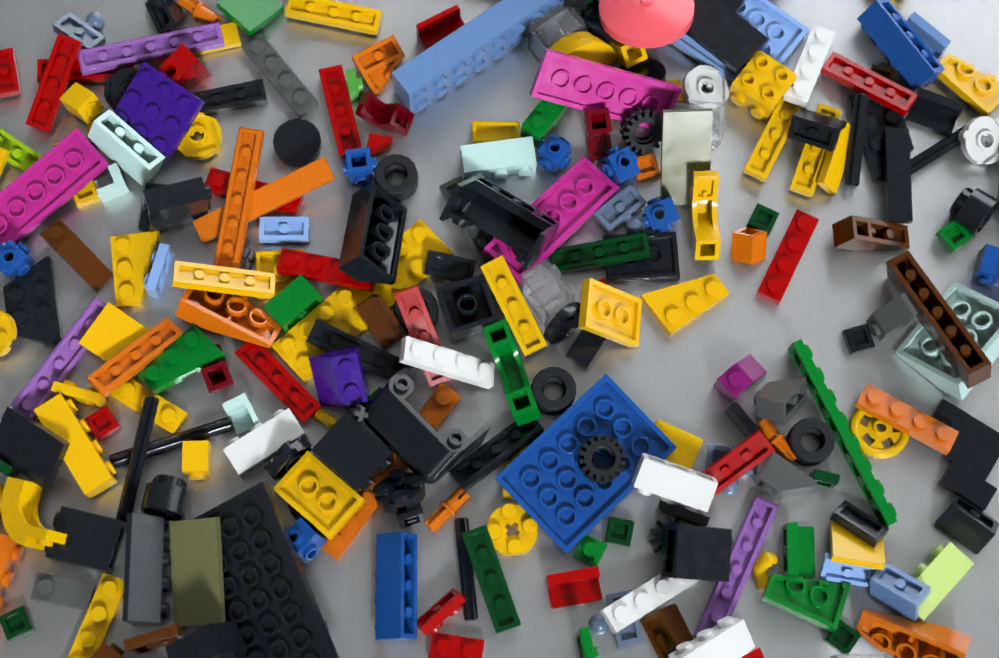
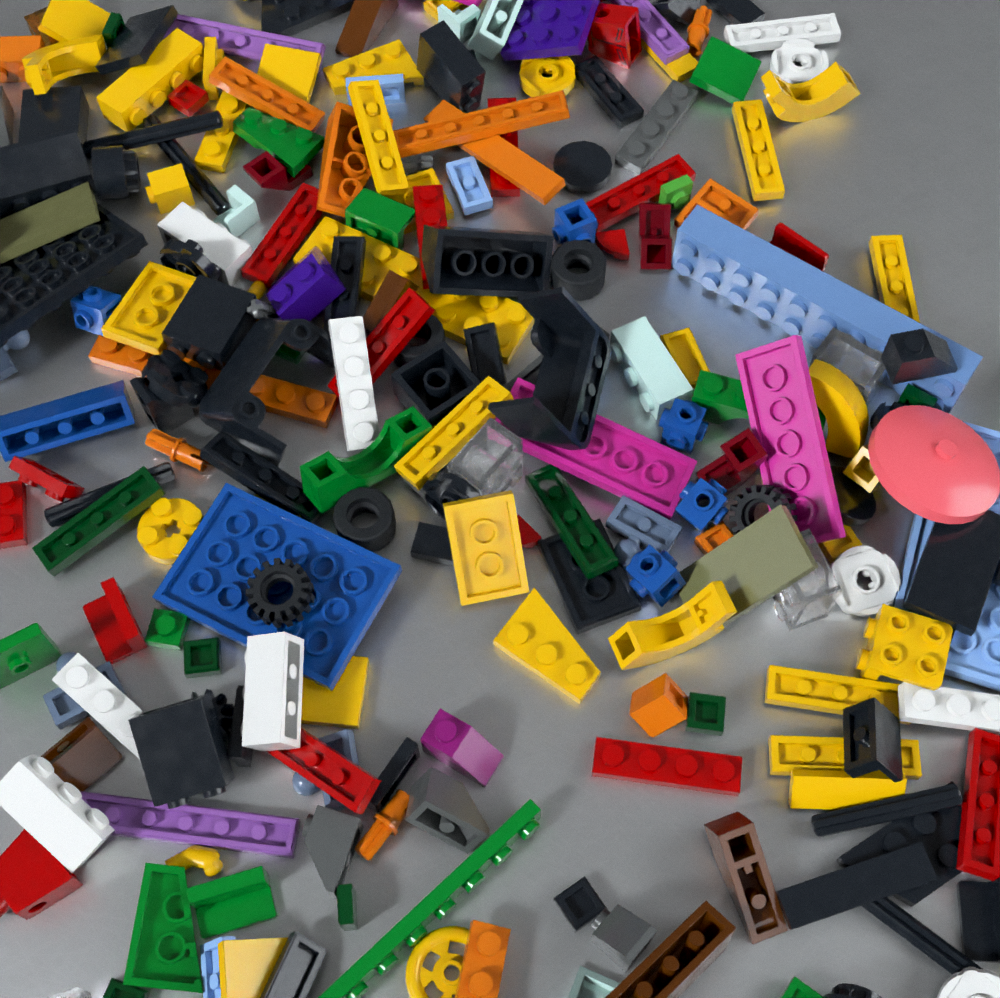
camera: 75 degrees right, 10 degrees down
black tyre [786,417,835,466] -> none

